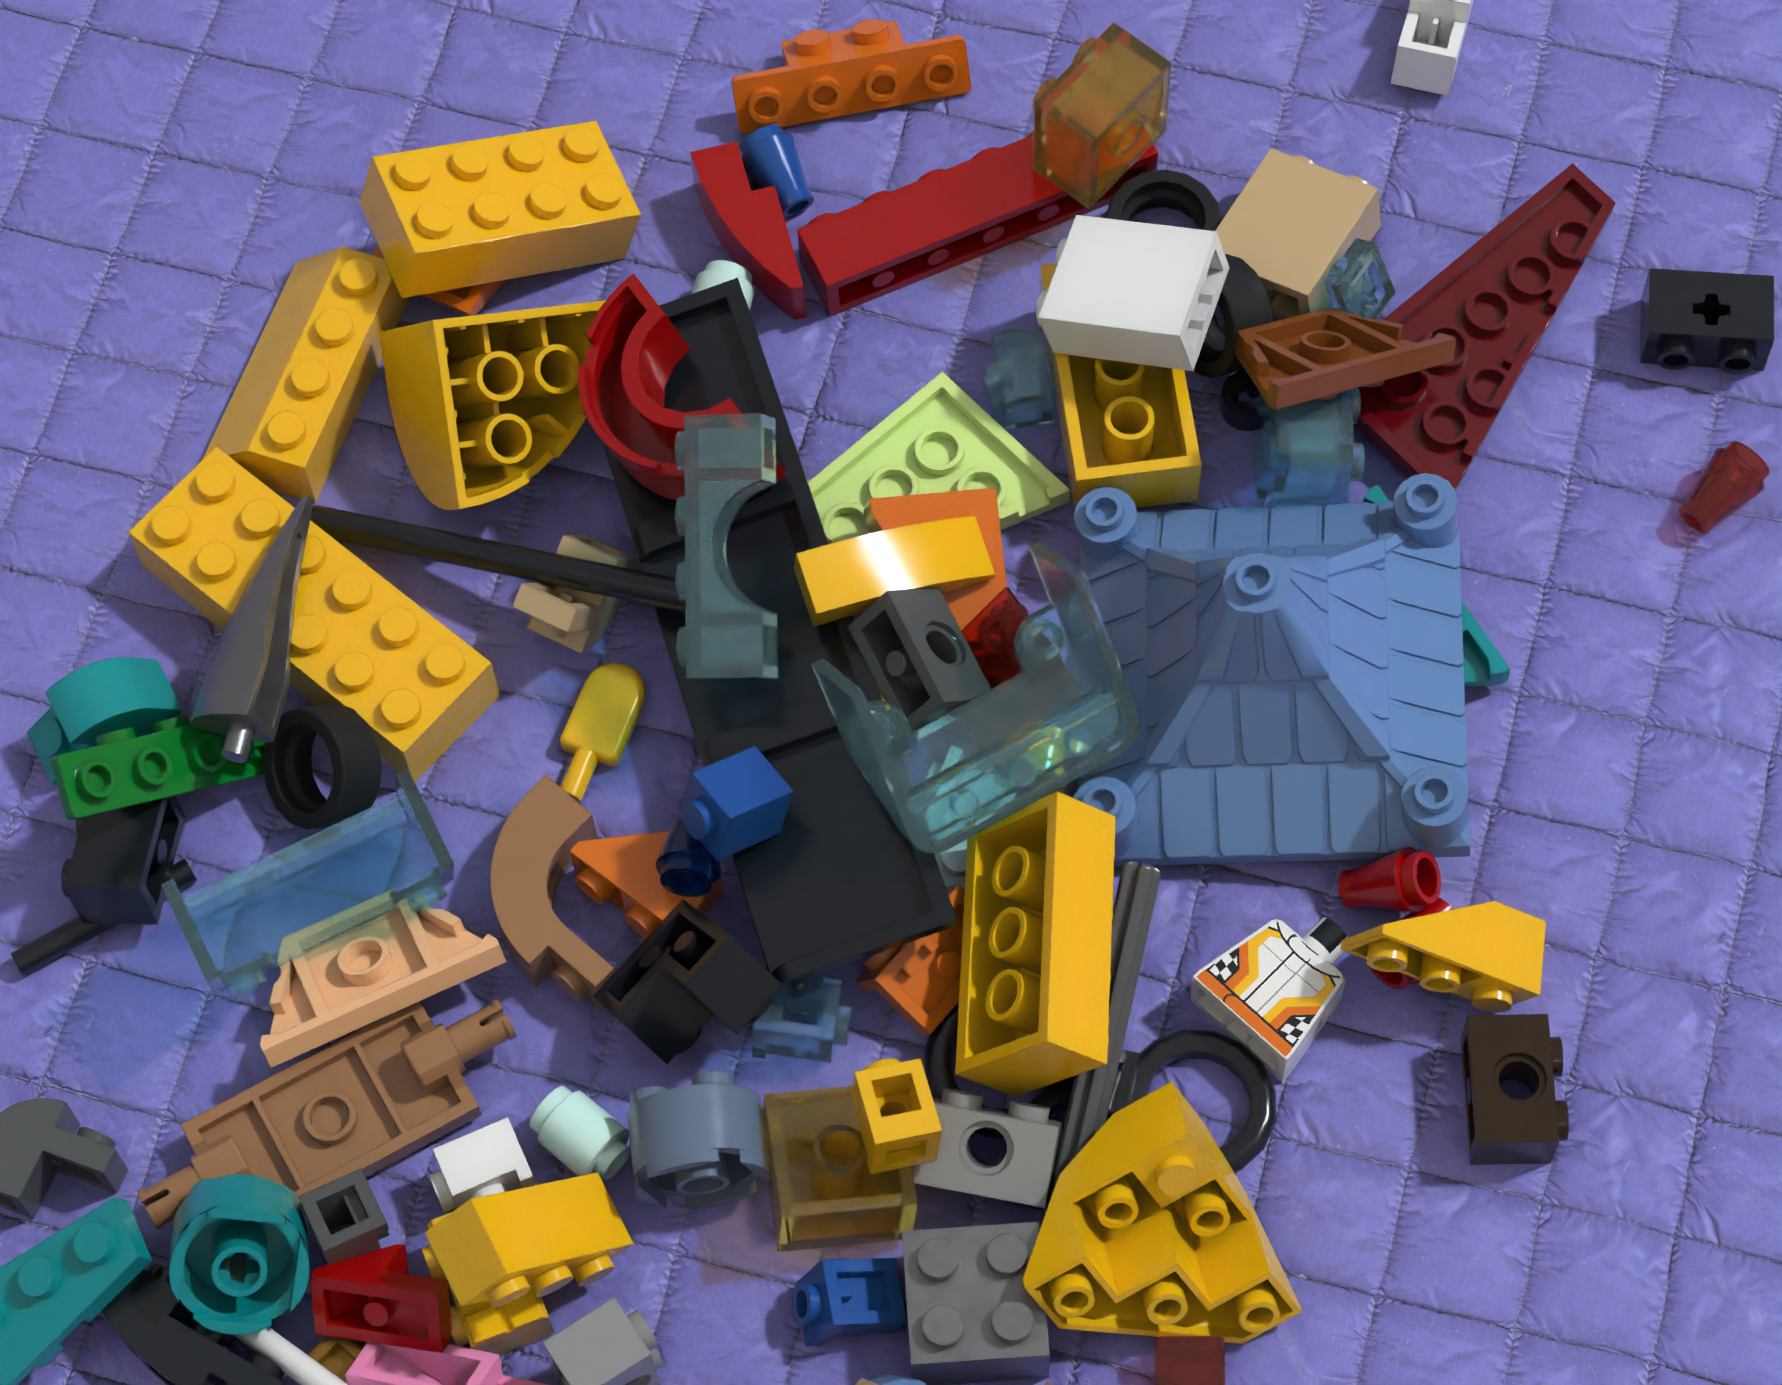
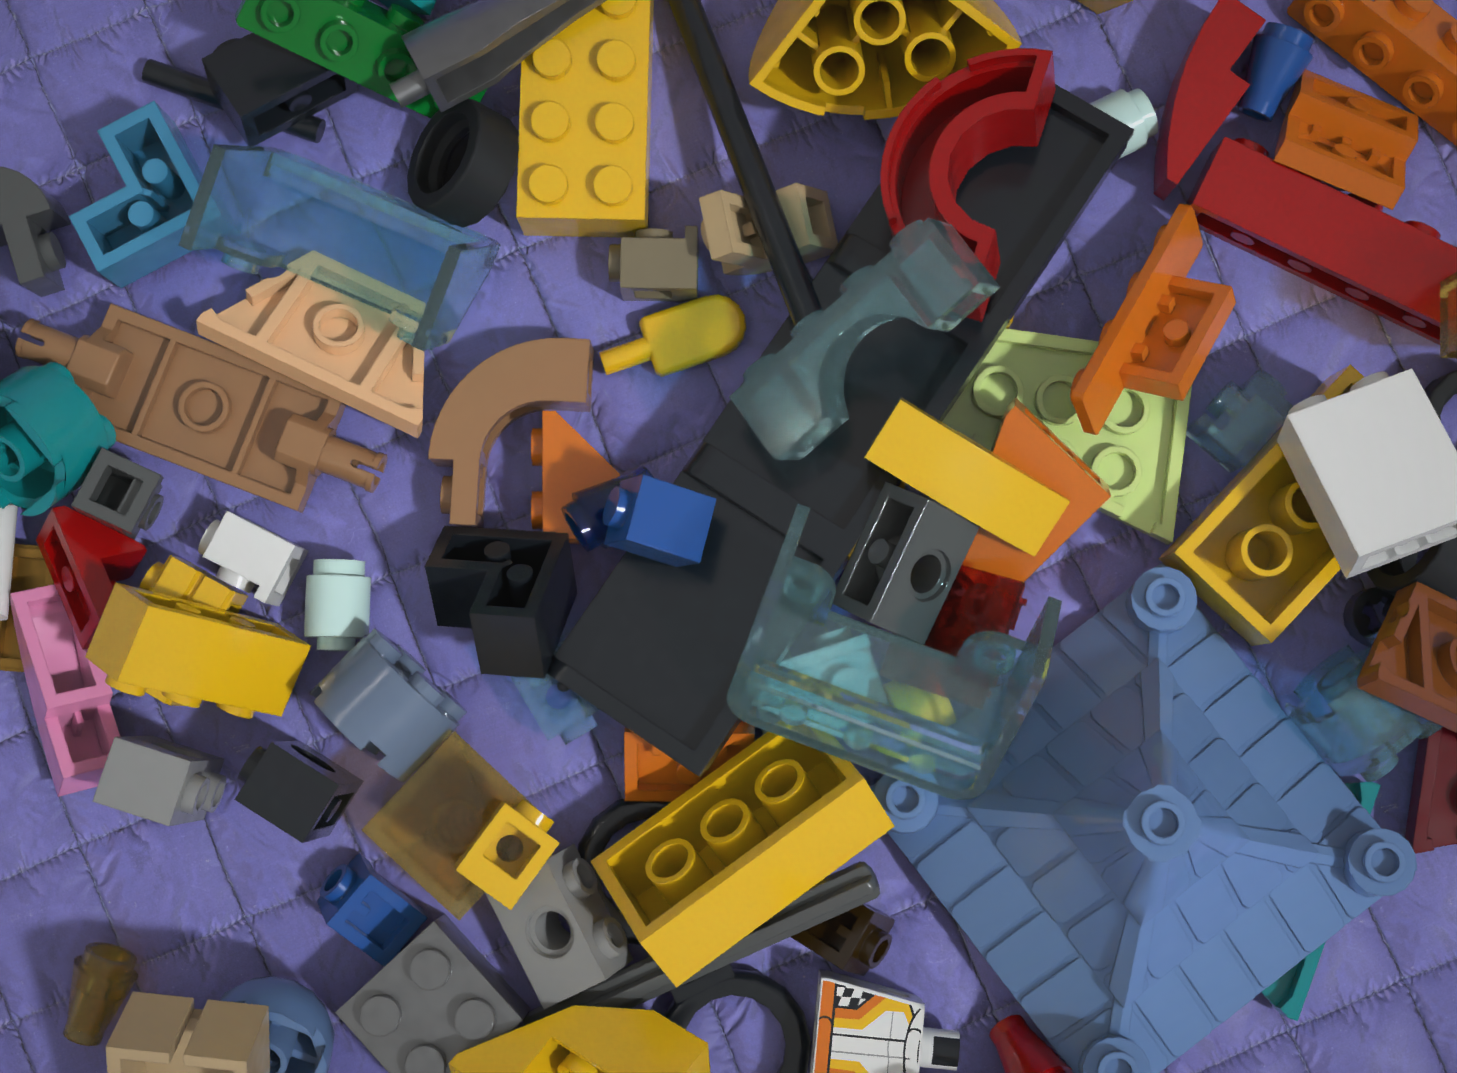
camera: 50 degrees right, 20 degrees up
none -> dark azure brick [69,101,232,288]
none -> black brick [234,741,364,843]
none -> dark tan brick [608,226,699,302]
none -> dark brown bracket [791,904,895,976]
none -> orange bracket [1070,203,1236,435]
none -> orange slope [1274,69,1418,210]

